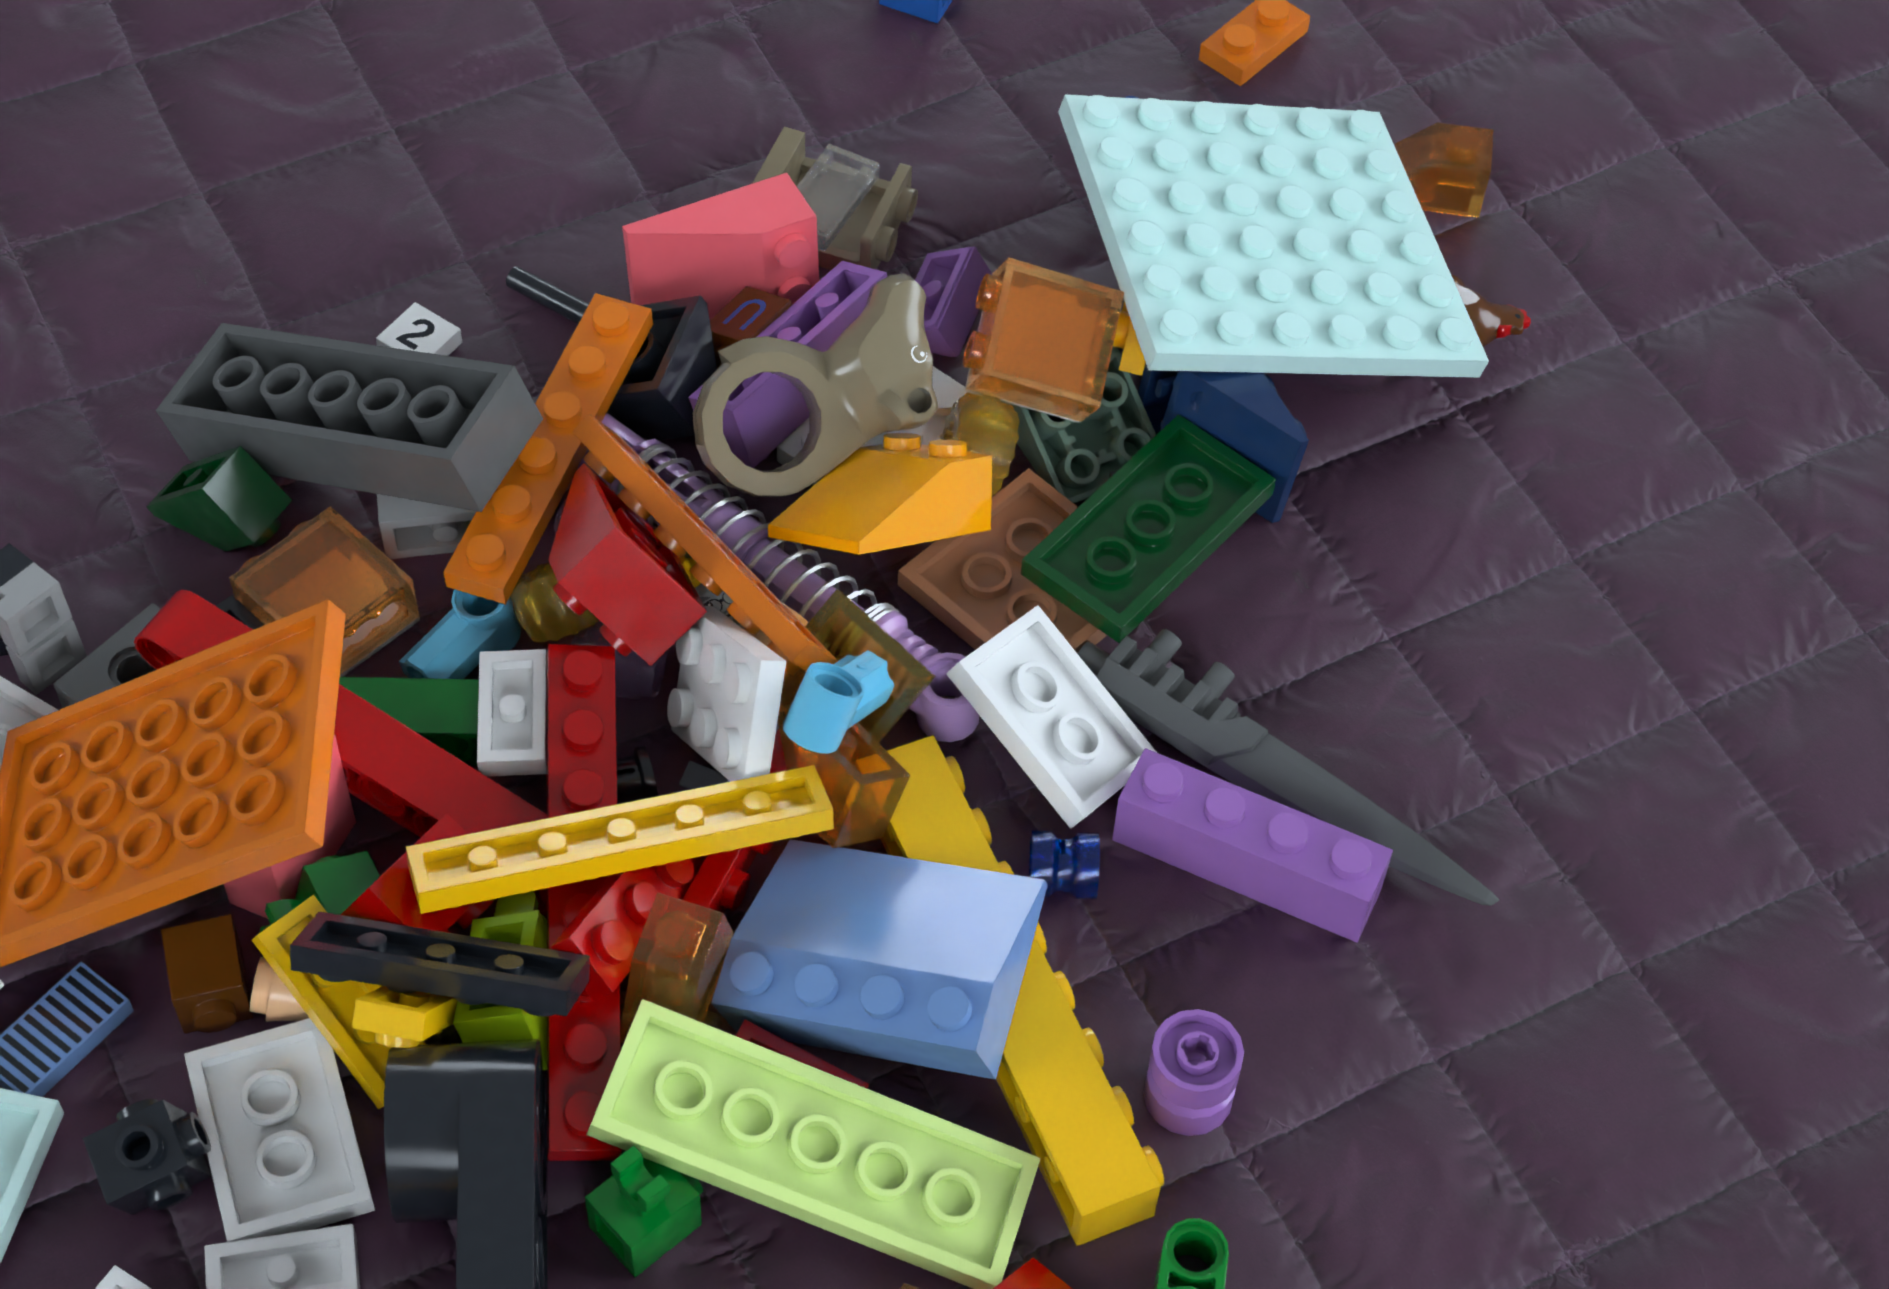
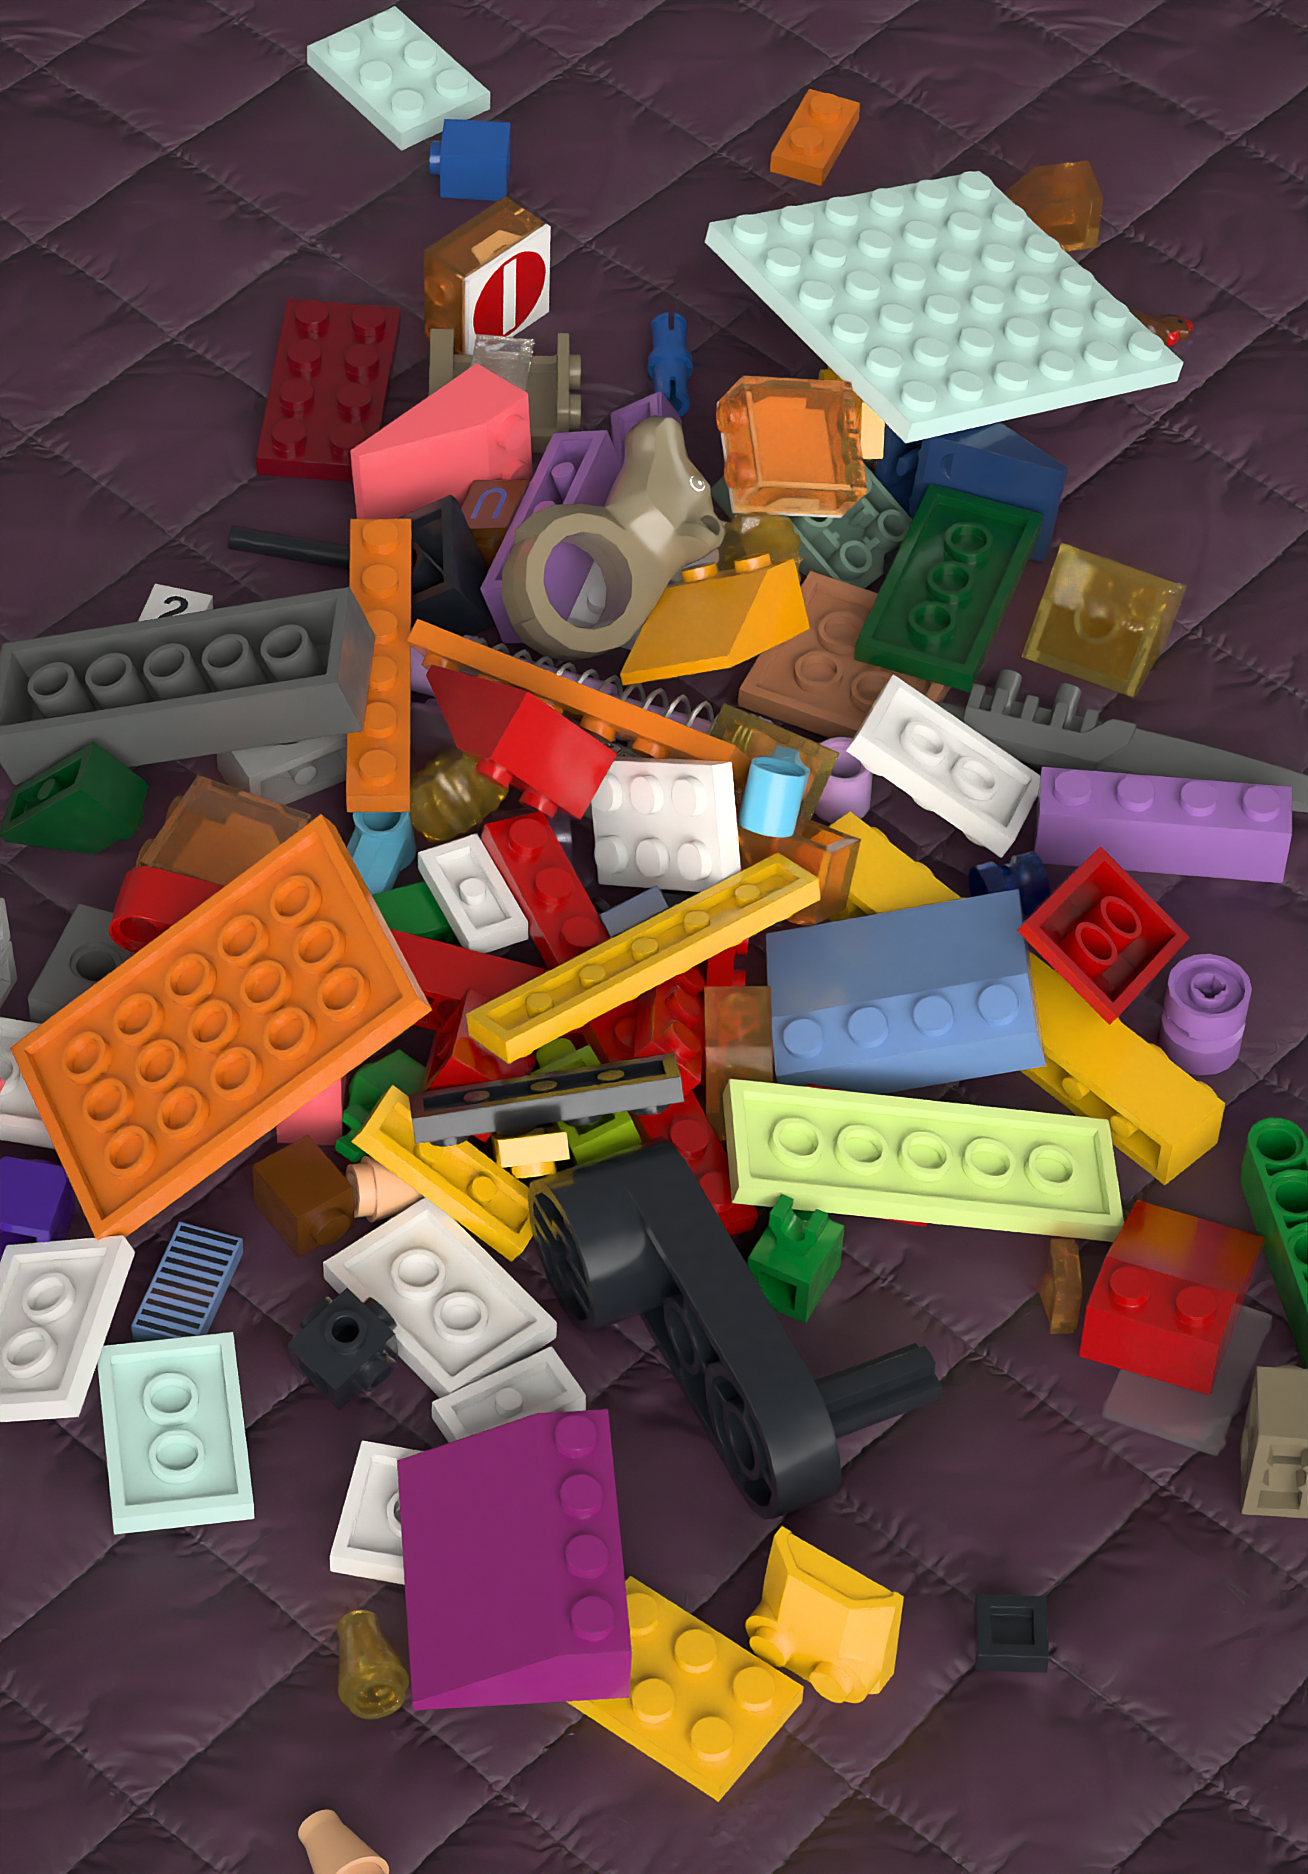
camera: 20 degrees left, 5 degrees down
none -> dark red plate [256,299,401,482]
none -> piece [424,196,551,355]
none -> plate [599,885,669,938]
none -> blue pin [648,312,693,416]
none -> red slope [1017,846,1190,1025]
none -> clear yellow slope [1021,543,1187,697]

